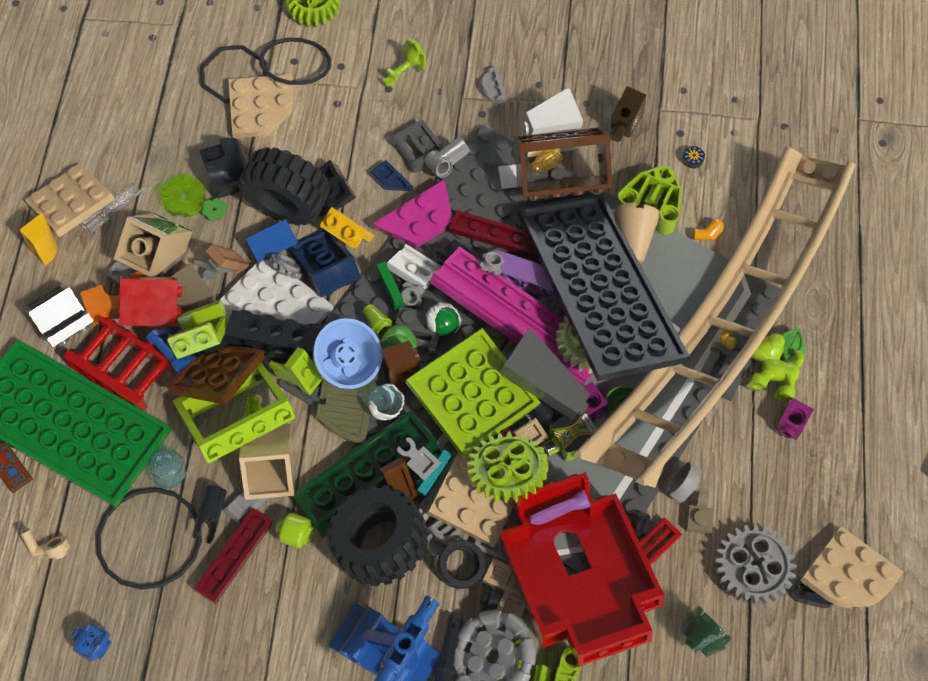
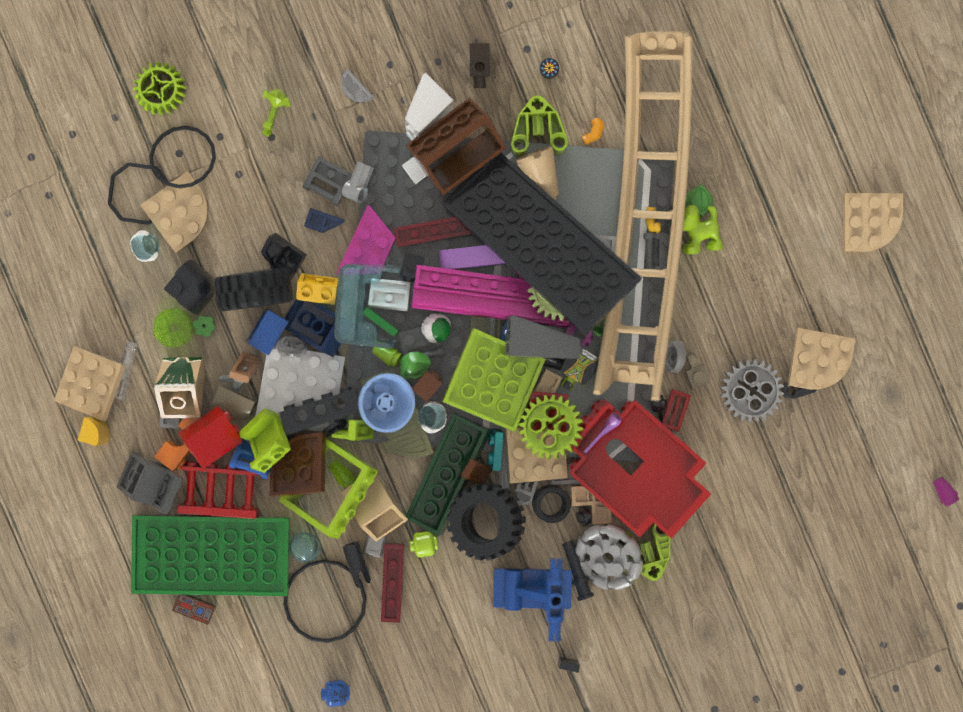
camera: 25 degrees left, 25 degrees up
tan plate [20,528,70,560] -> none
light grey plate [396,438,441,481] -> none
light grey plate [401,282,424,307] -> none
light grey plate [480,252,504,275] -> none
clear green cone [680,605,732,657] -> none
magenta brick [775,398,814,441] -> none
none -> clear light blue hair [130,230,160,262]
none -> clear light blue windscreen [334,264,402,349]

